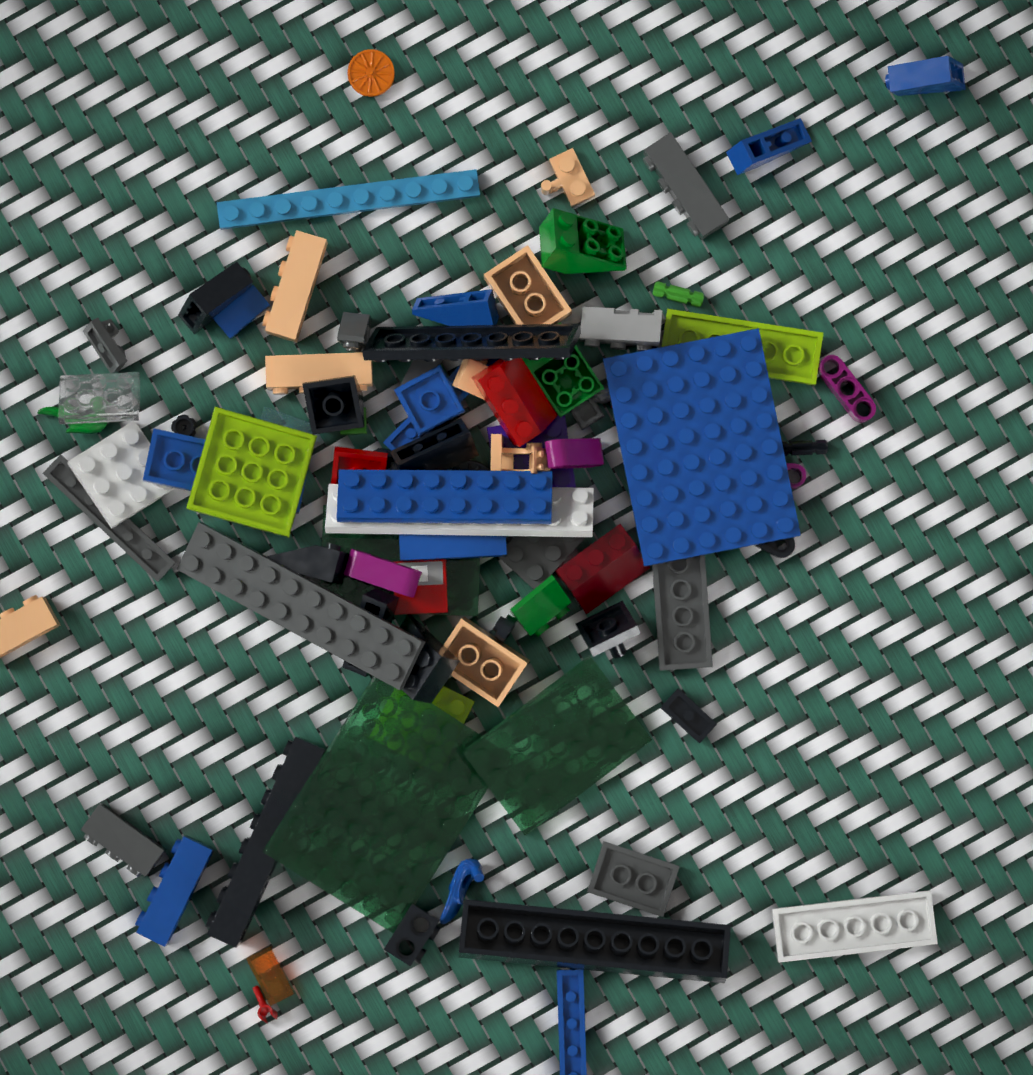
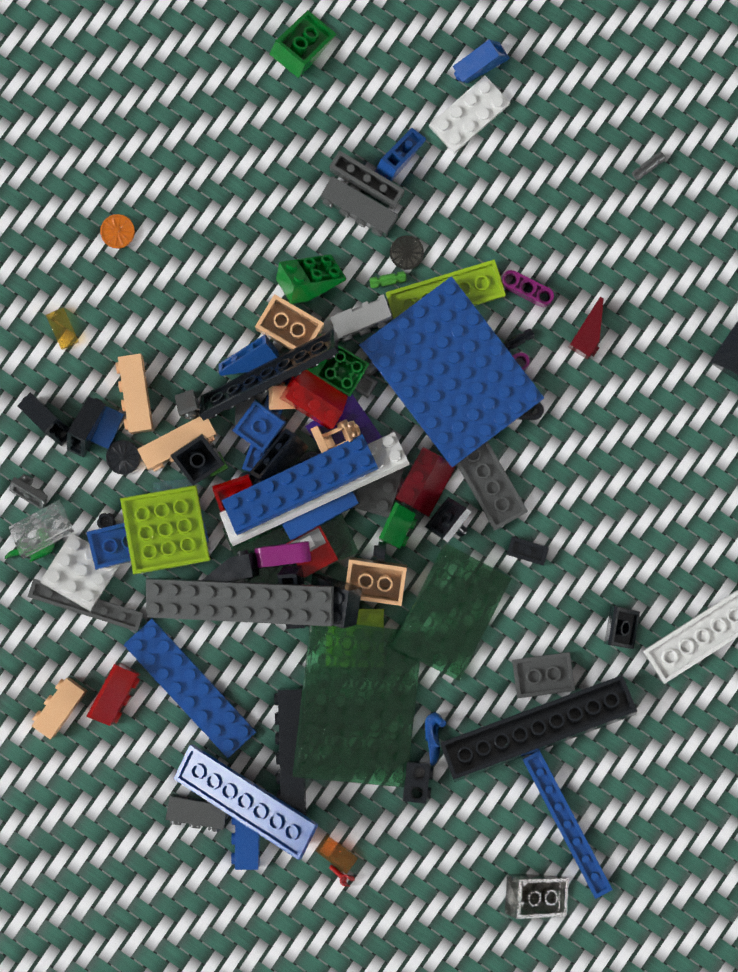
camera: 25 degrees left, 0 degrees up
dark azure plate [217,169,480,230] -> none
light nougat plate [541,148,595,208] -> none
magenta beam [545,438,604,469] -> none
none -> black slope [17,392,70,446]
none -> clear yellow tile [46,307,79,350]
none -> red slope [87,663,141,726]
none -> black wheel [106,440,141,475]
none -> blue plate [124,618,257,758]
none -> plate [174,744,319,860]
none -> dark grey brick [329,150,405,211]
none -> clear smoke wheel [390,235,424,270]
none -> white plate [429,76,510,154]
none -> dark red slope [568,296,604,359]
none -> black slope [604,606,640,649]

